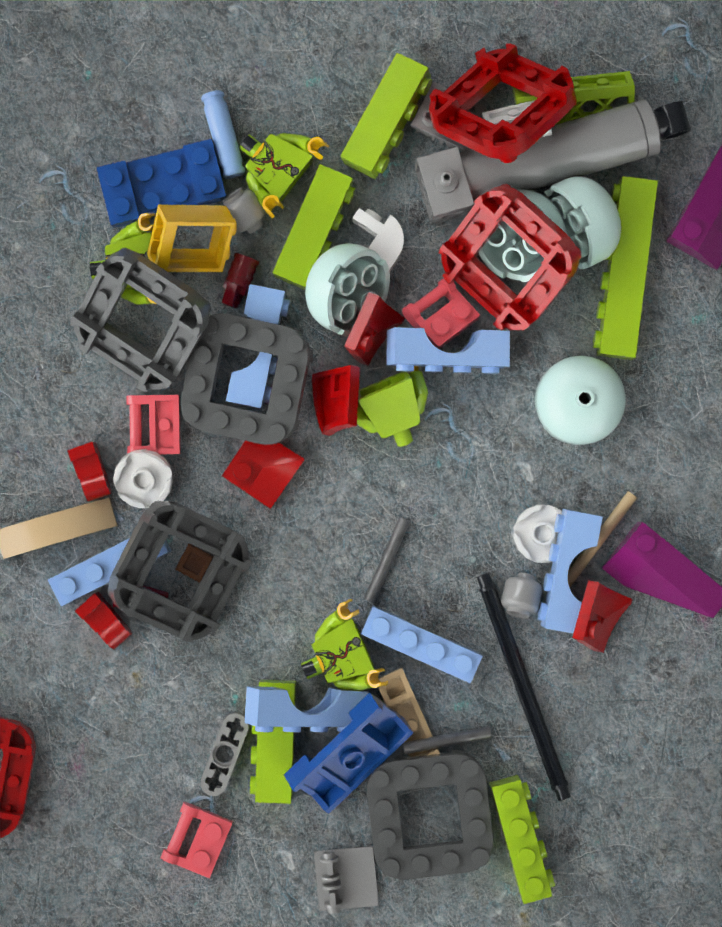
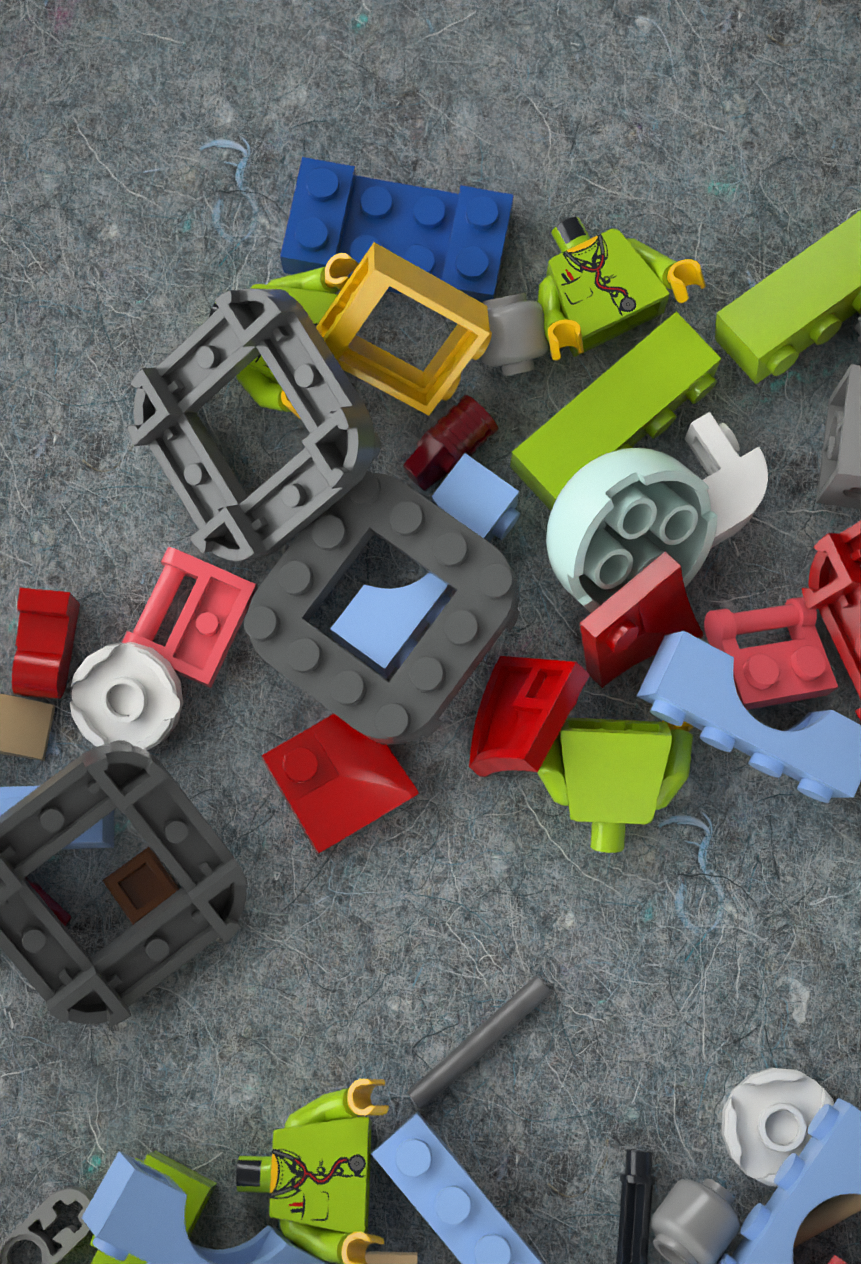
camera: 30 degrees right, 10 degrees down
light blue axle [201,90,246,179] -> none

